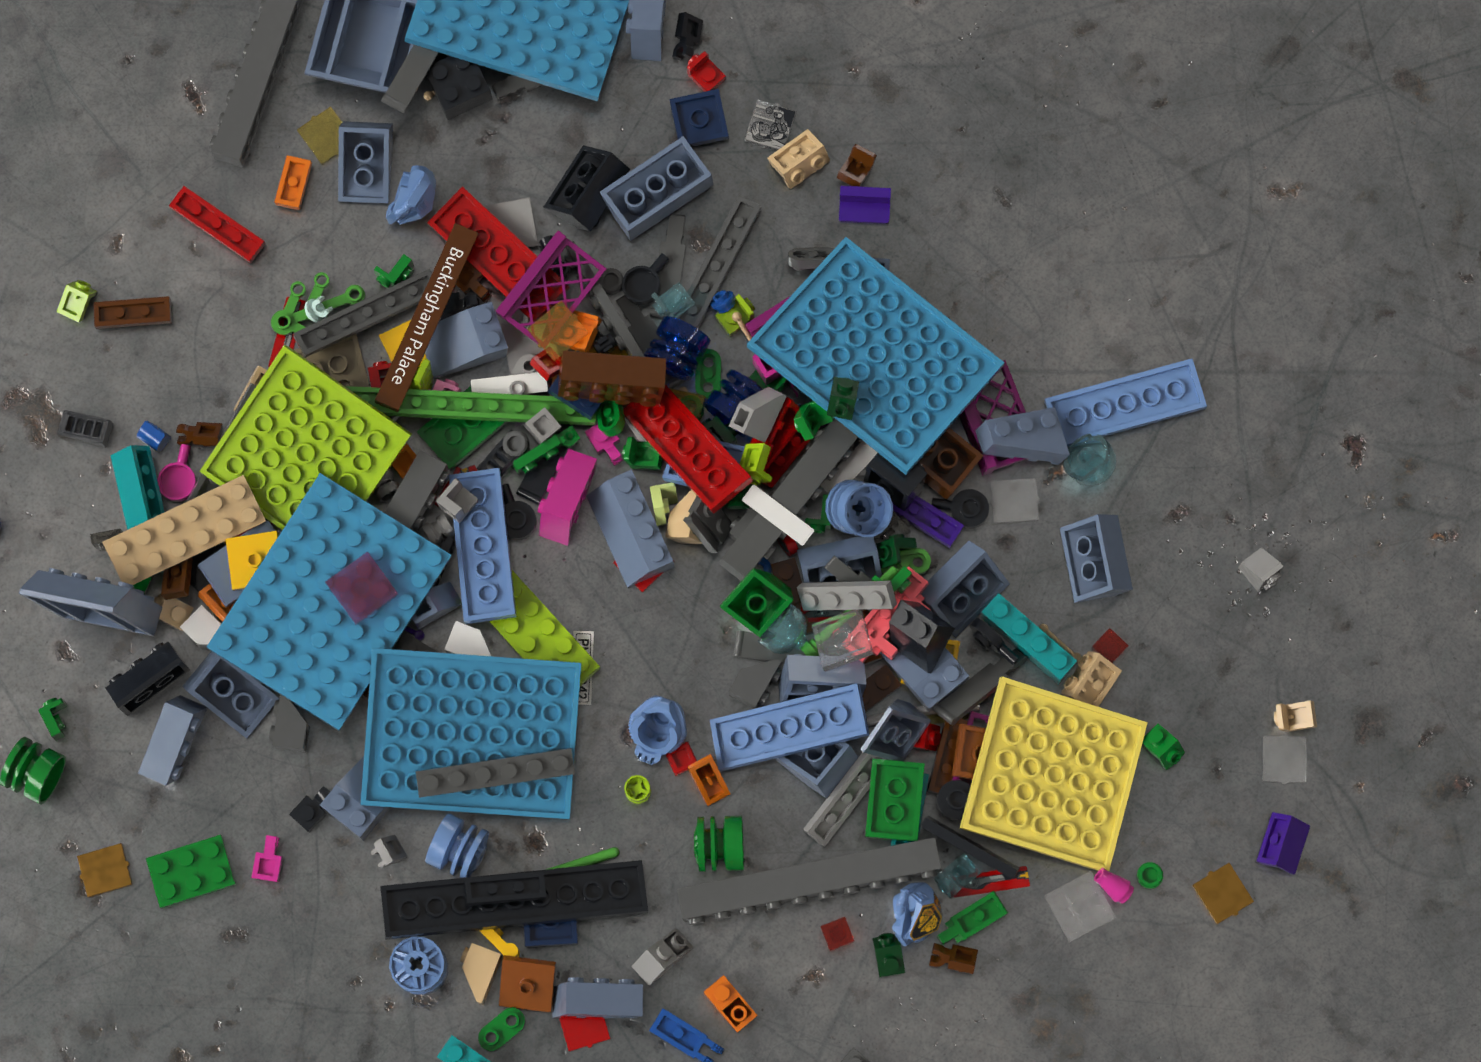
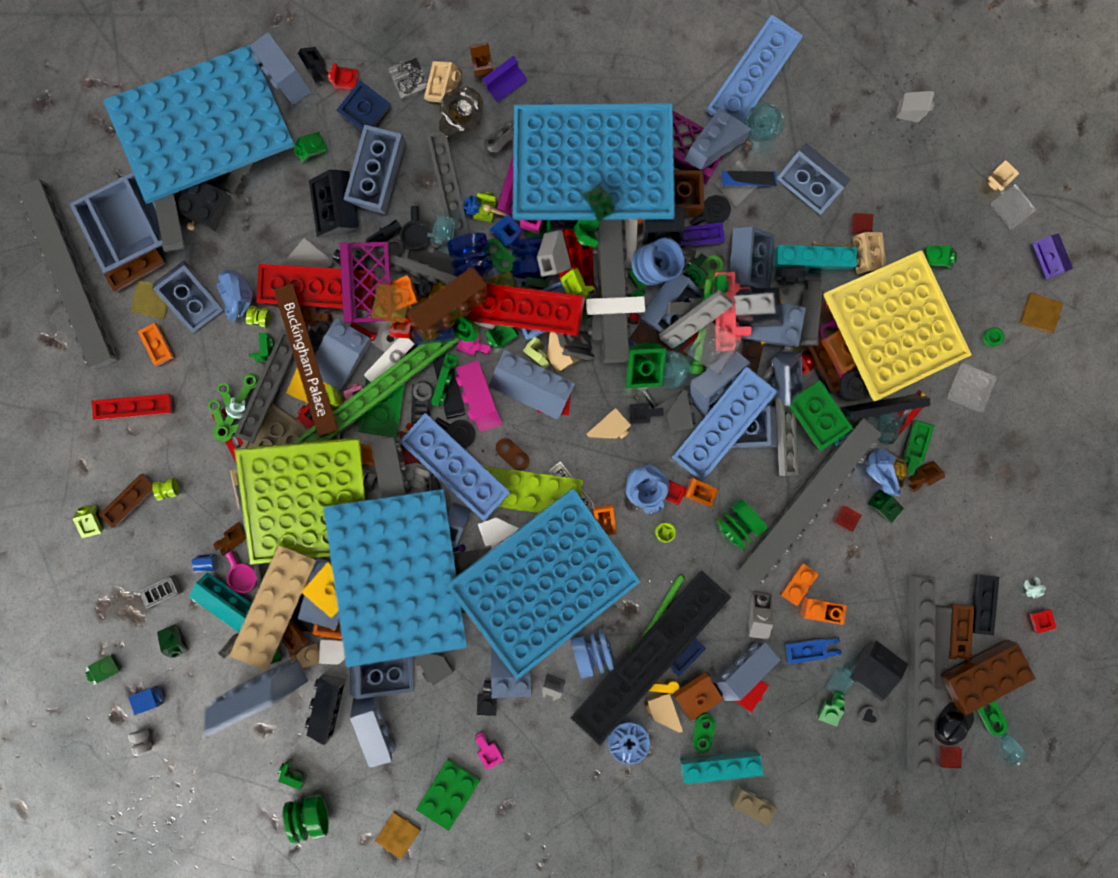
camera: 45 degrees left, 10 degrees up
clear pink plate [325,552,398,625] -> none
dark grey plate [415,748,575,798] -> none
light grey panel [436,478,478,524] -> none
light grey panel [524,407,561,445] -> none
dark pink cone [1094,868,1134,904] -> none
none -> reddish brown plate [104,248,166,292]
none -> lime wheel [152,478,179,501]
none -> dark green bracket [157,624,187,658]
none -> lime wheel [246,305,271,328]
none -> green bracket [294,132,328,163]
none -> red piece [350,323,377,342]
none -> black axle [365,219,402,242]
none -> clear smoke helmet [439,87,483,136]
none -> blue brick [489,214,523,247]
none -> reddish brown plate [496,438,530,471]
none -> tan slope [586,408,631,439]
none -> orange slope [592,504,617,535]
none -> black plate [630,403,664,424]
none -> black sticker [721,171,777,186]
none -> orange plate [780,563,819,606]

